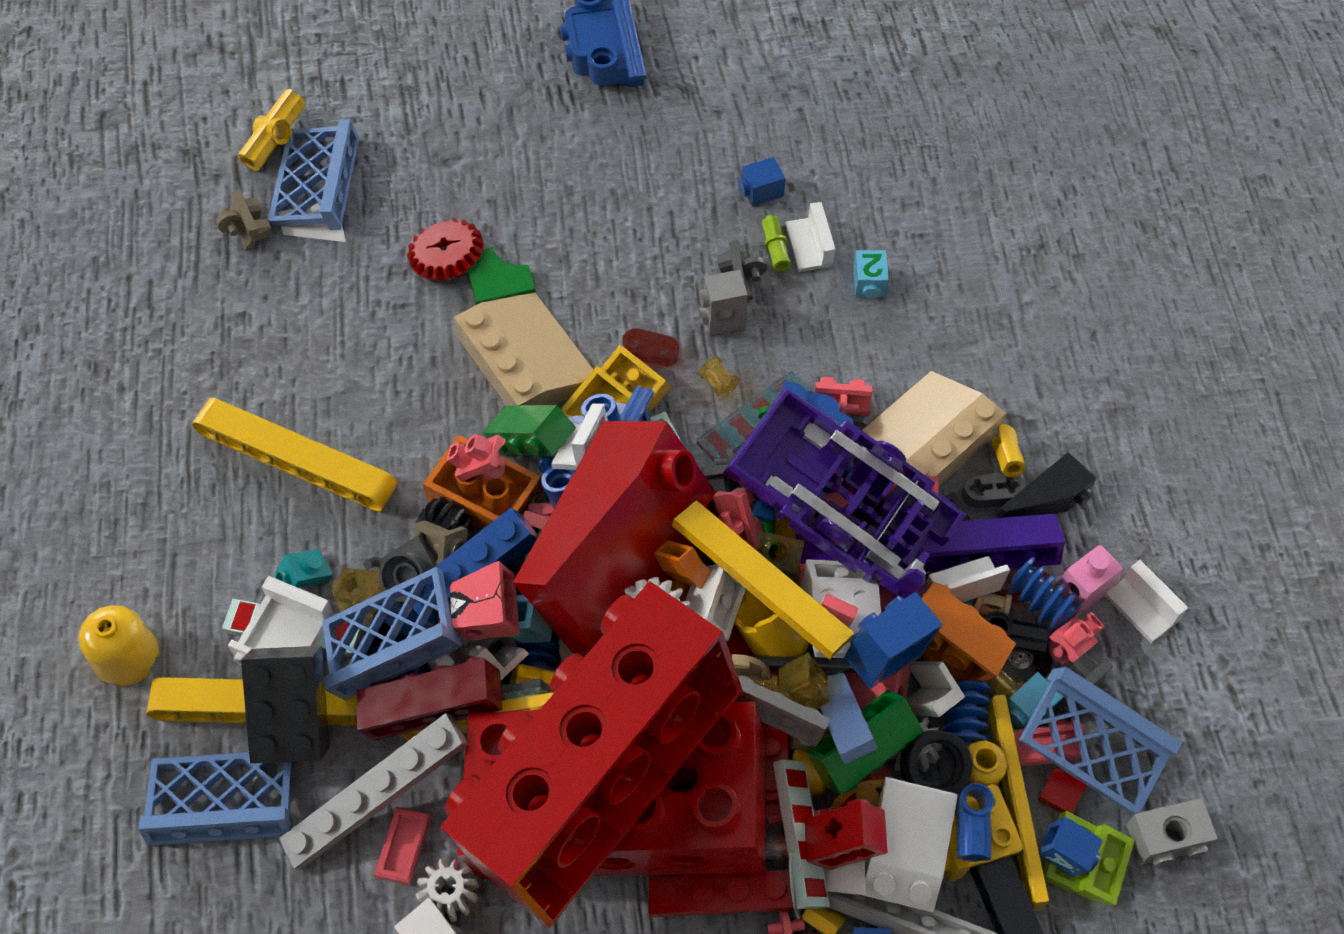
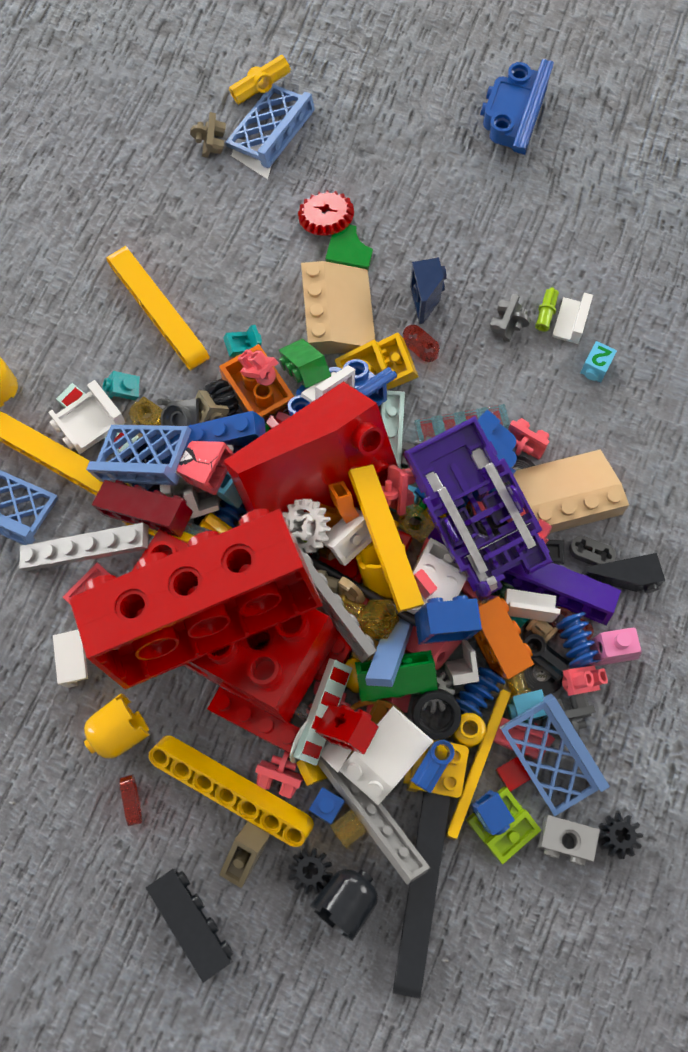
camera: 30 degrees right, 10 degrees up
black brick [241,646,330,764] -> none
light grey brick [698,270,748,336] -> none
clear yellow bush [698,357,739,398] -> none
blue brick [738,157,786,206] -> none
yellow bar [991,424,1026,477] -> none
white panel [1105,560,1188,644] -> none
none -> teal bracket [223,325,262,357]
none -> dark blue slope [410,257,447,324]
none -> black gear [598,813,643,859]

